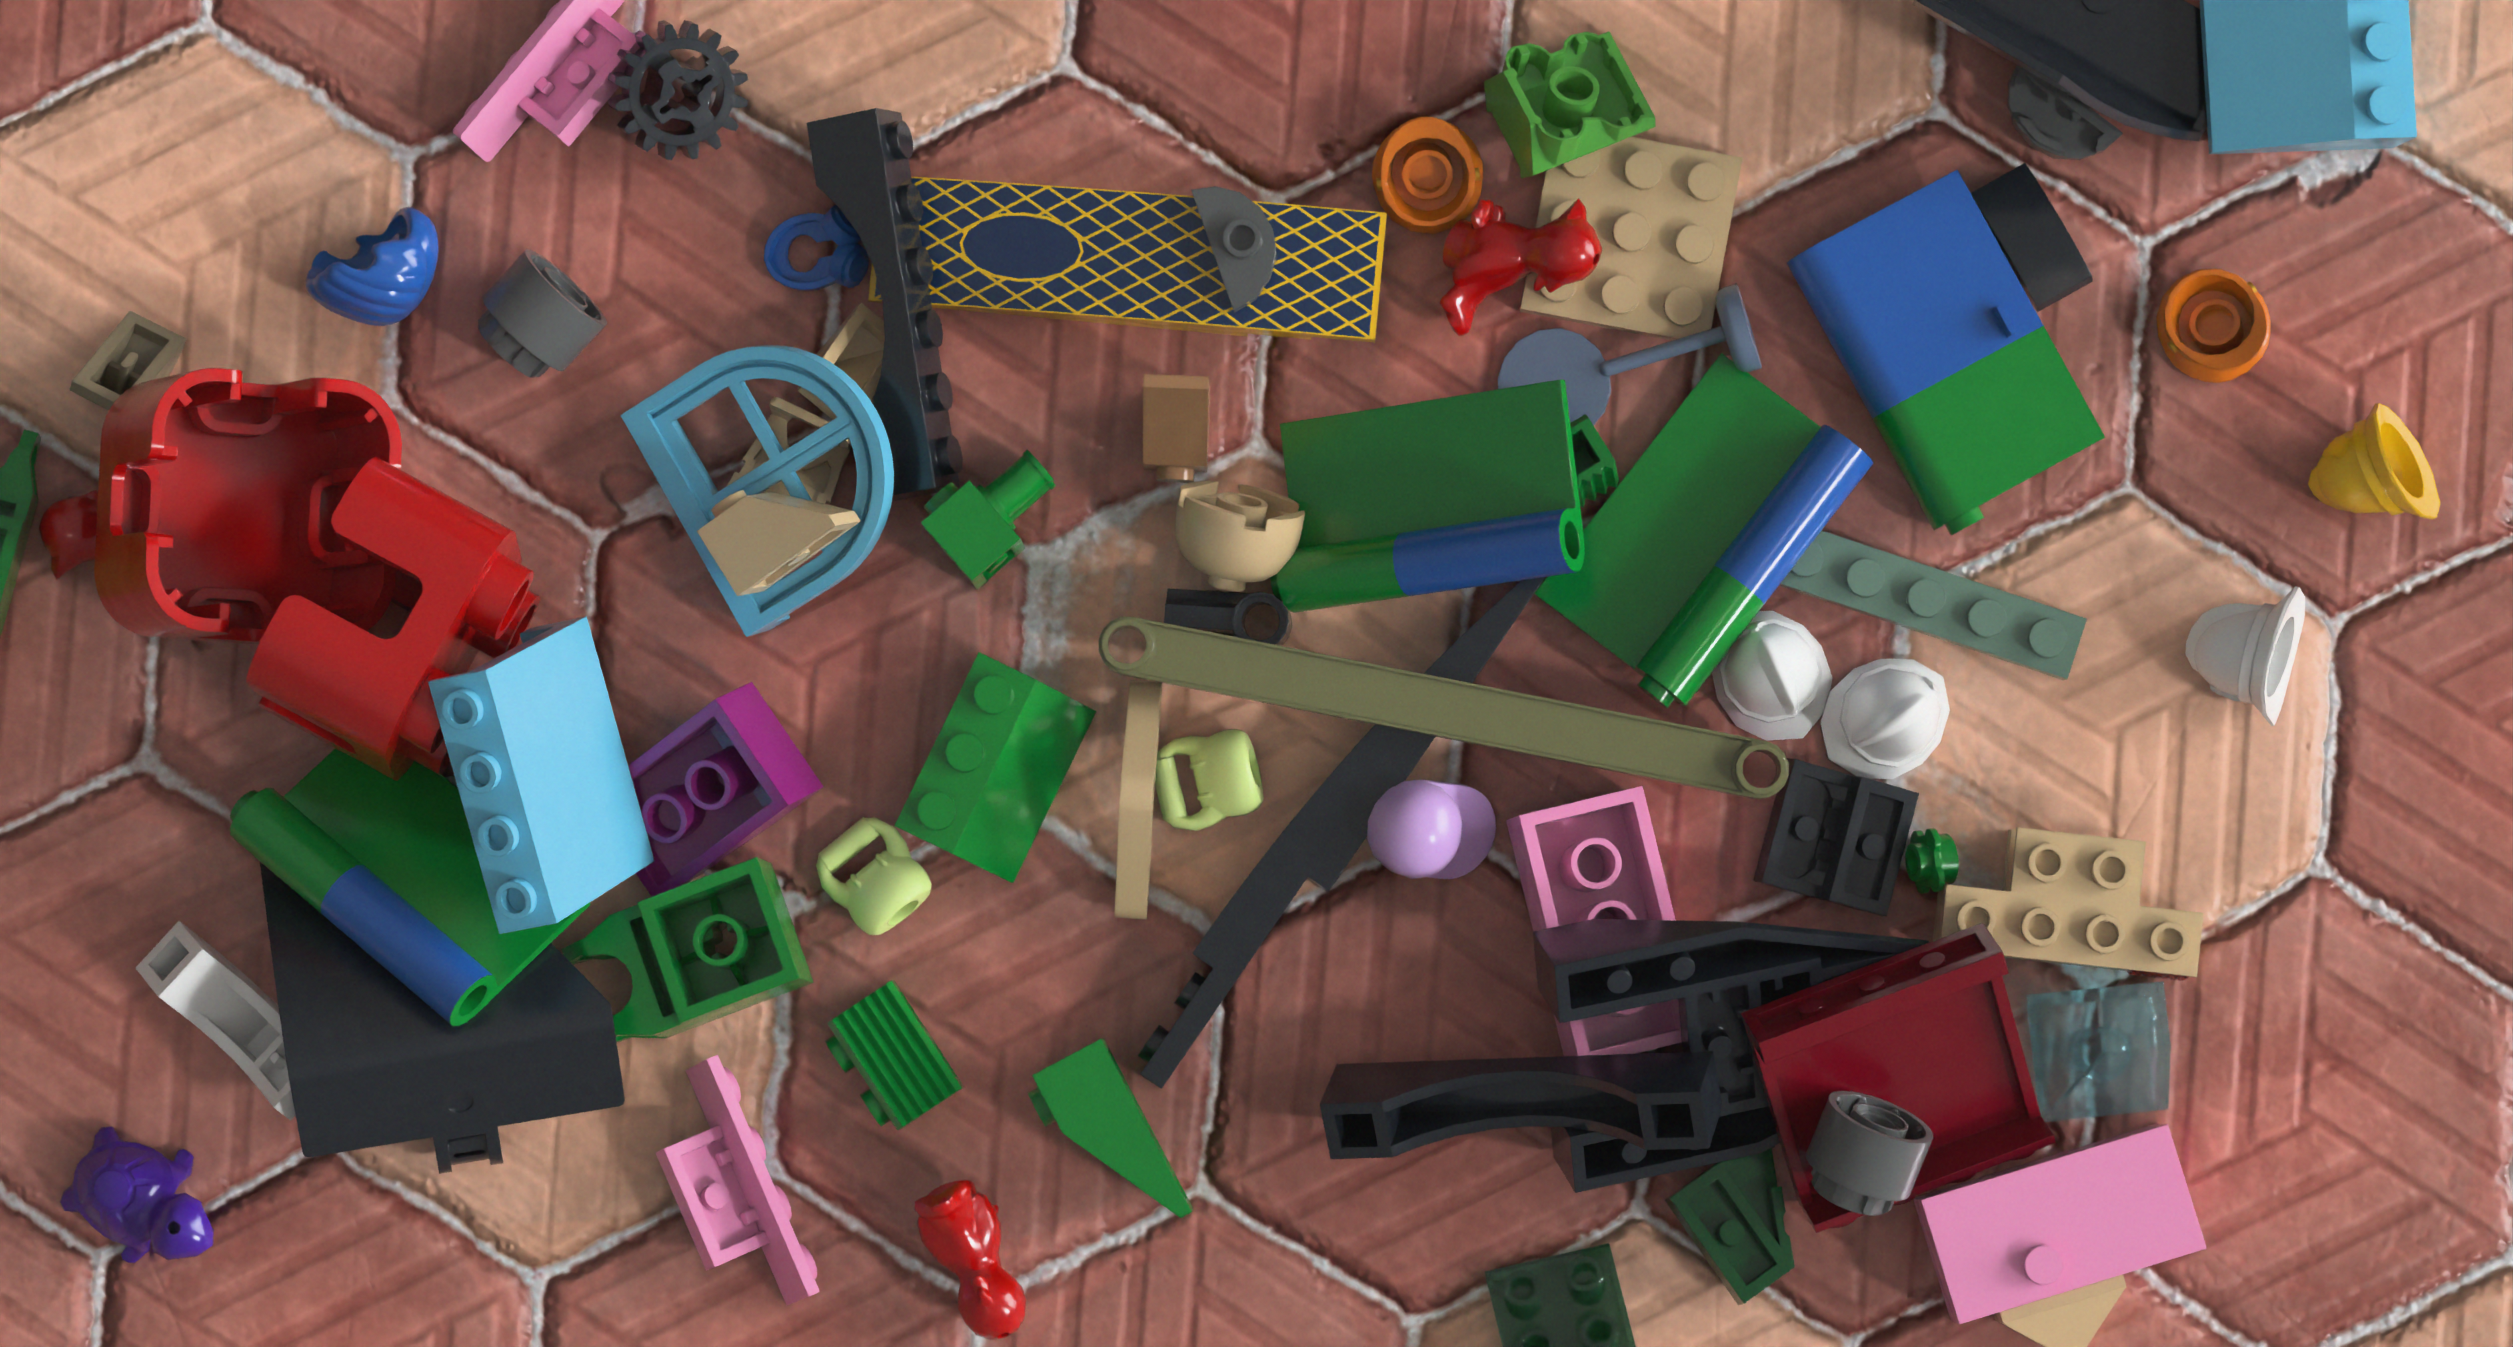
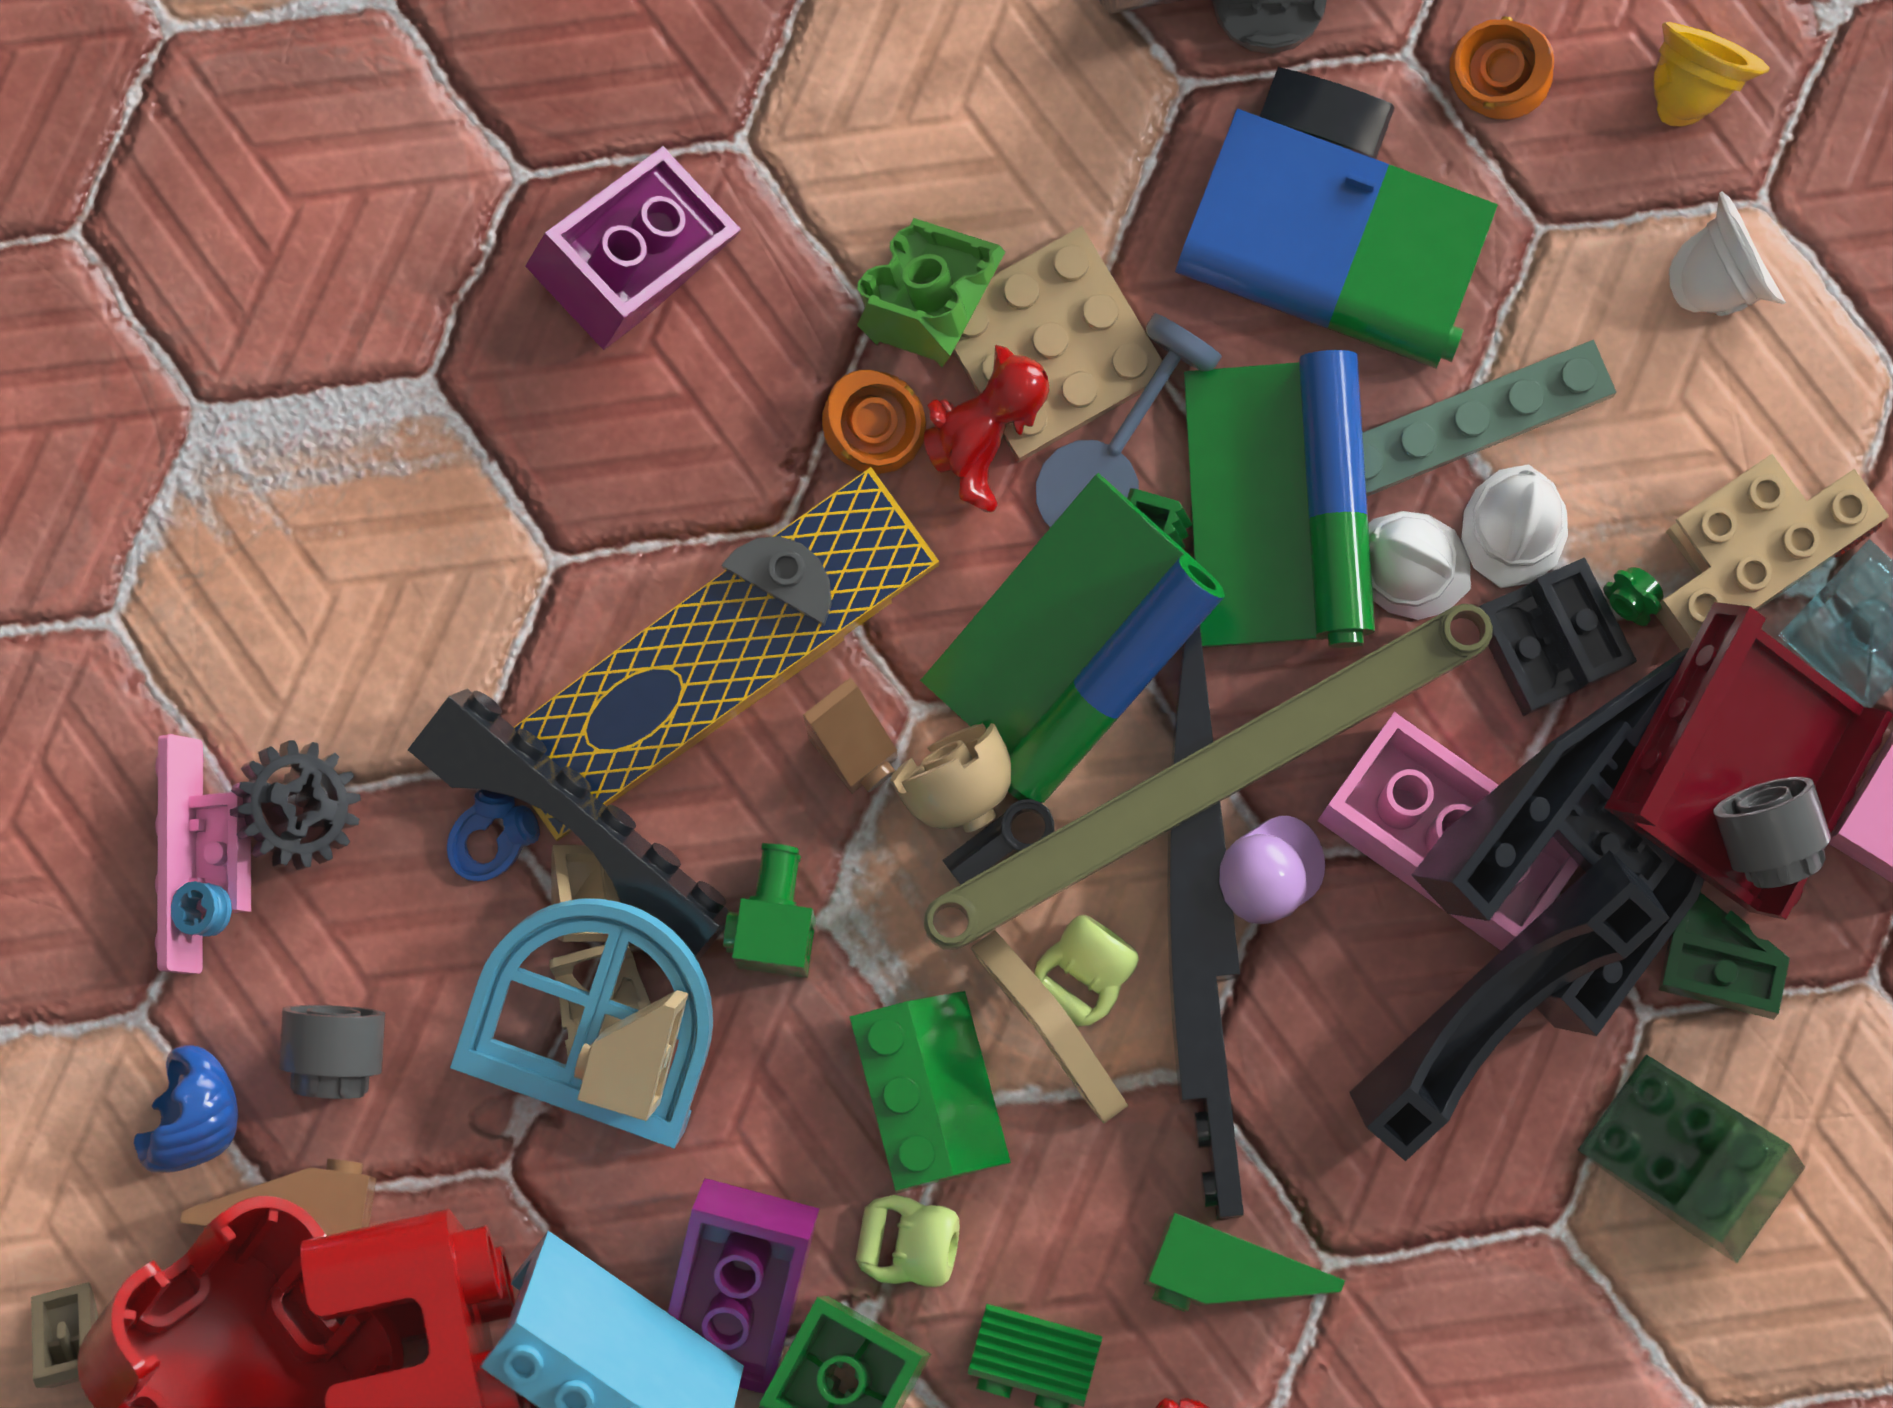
camera: 40 degrees left, 5 degrees down
none -> dark azure bush [171,881,232,937]
none -> medium nougat slope [180,1158,377,1235]

